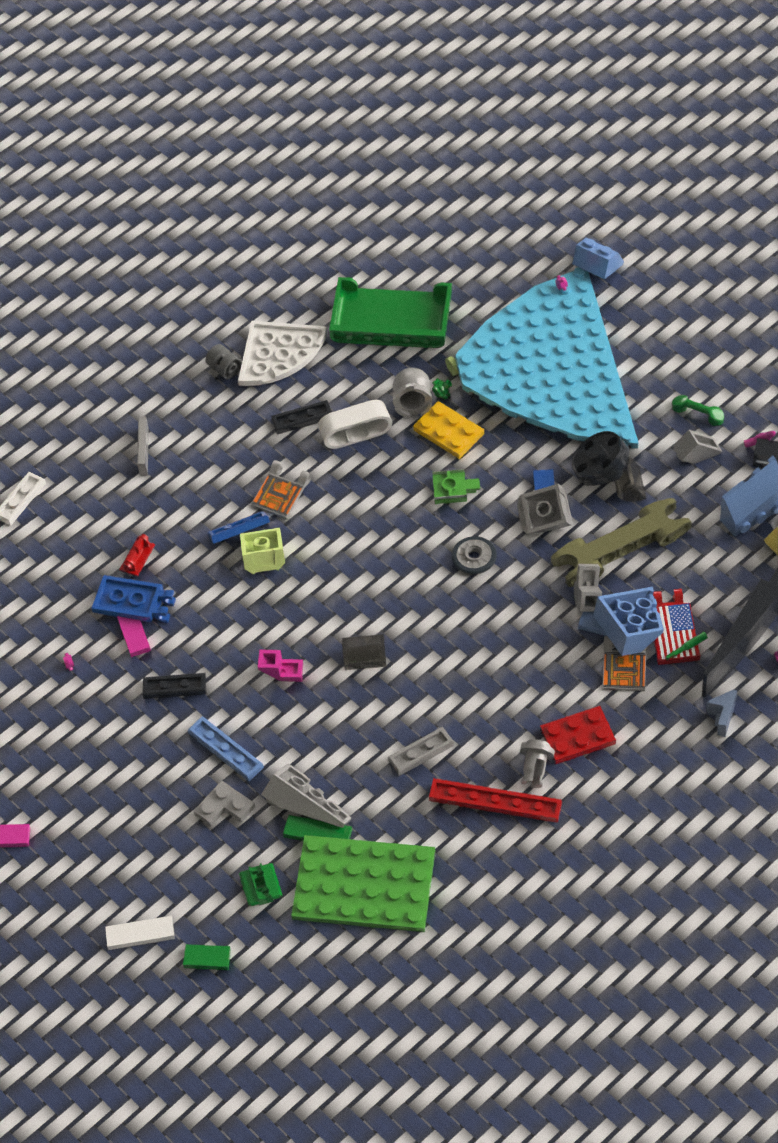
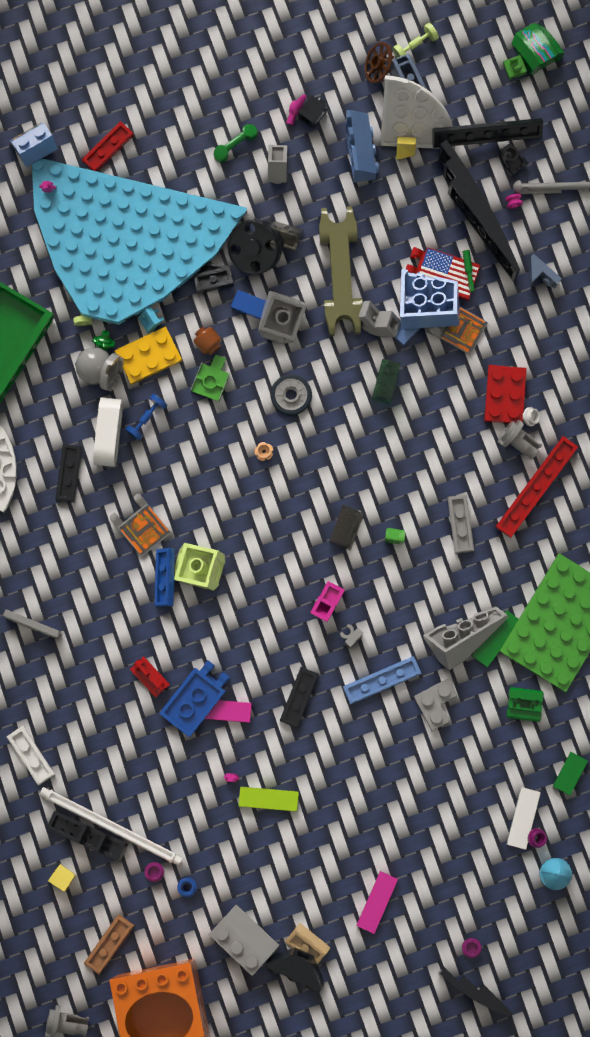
camera: 70 degrees left, 25 degrees up
none -> red tile [81,121,134,172]
none -> blue wheel [125,394,168,441]
none -> medium azure tile [138,306,164,333]
none -> black wing [193,262,234,294]
none -> dark orange head [194,327,222,355]
none -> lime tile [239,787,299,812]
none -> light nougat plate [254,442,273,461]
none -> light grey tile [340,624,363,649]
none -> clear green brick [372,359,401,404]
none -> bright green slope [385,528,405,545]
none -> white plate [523,407,540,426]
none -> magenta plate [528,828,547,848]
none -> medium azure helmet [539,858,572,890]

